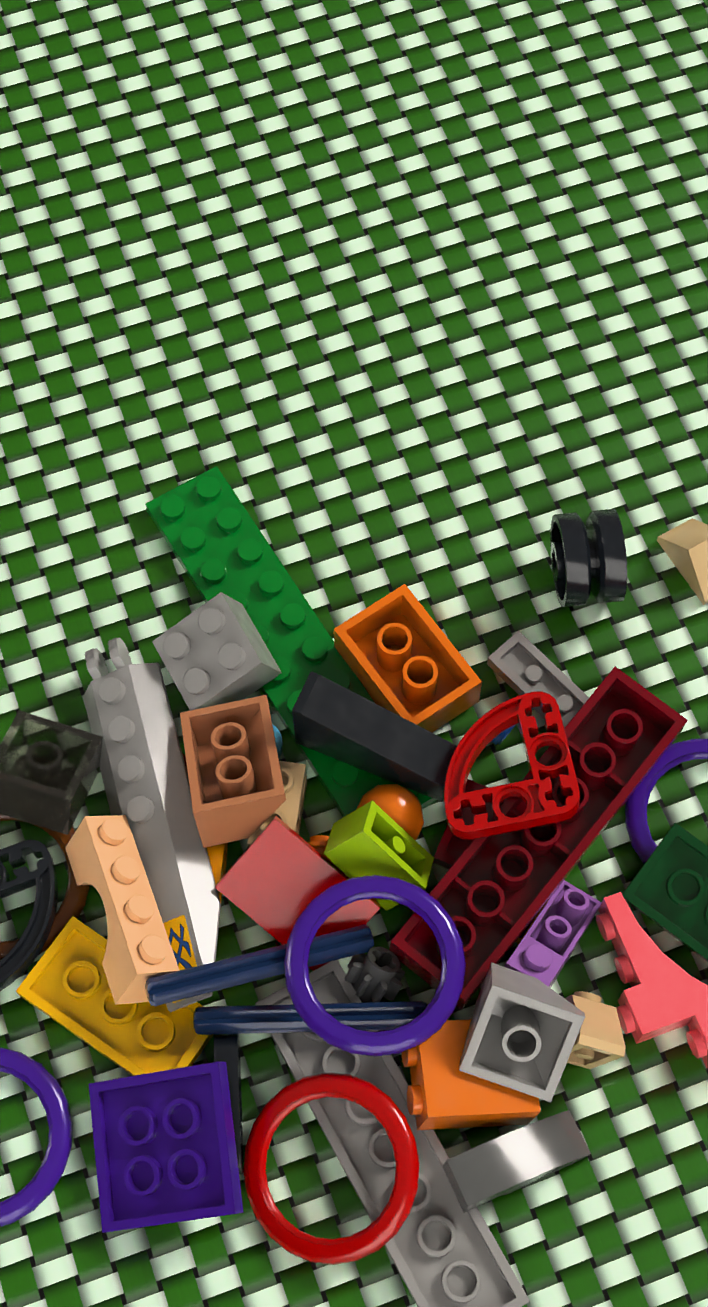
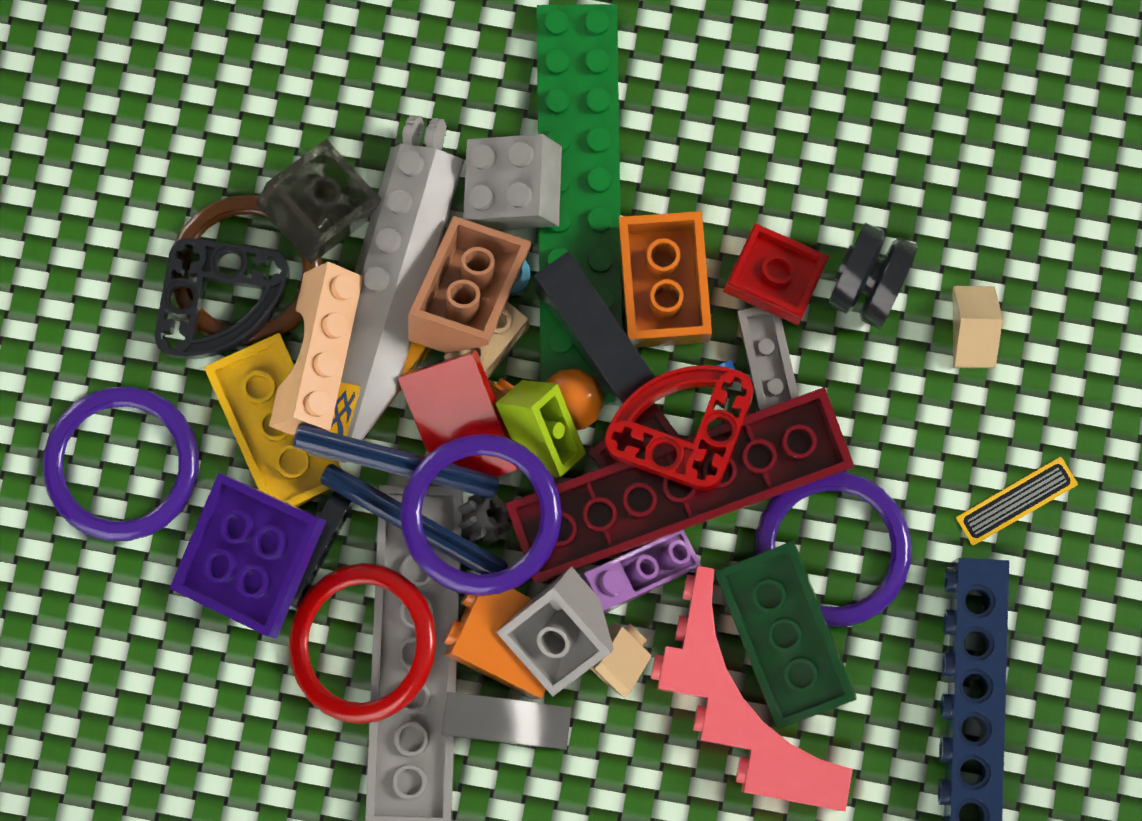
camera: 30 degrees right, 15 degrees up
none -> red tile [723,223,829,325]

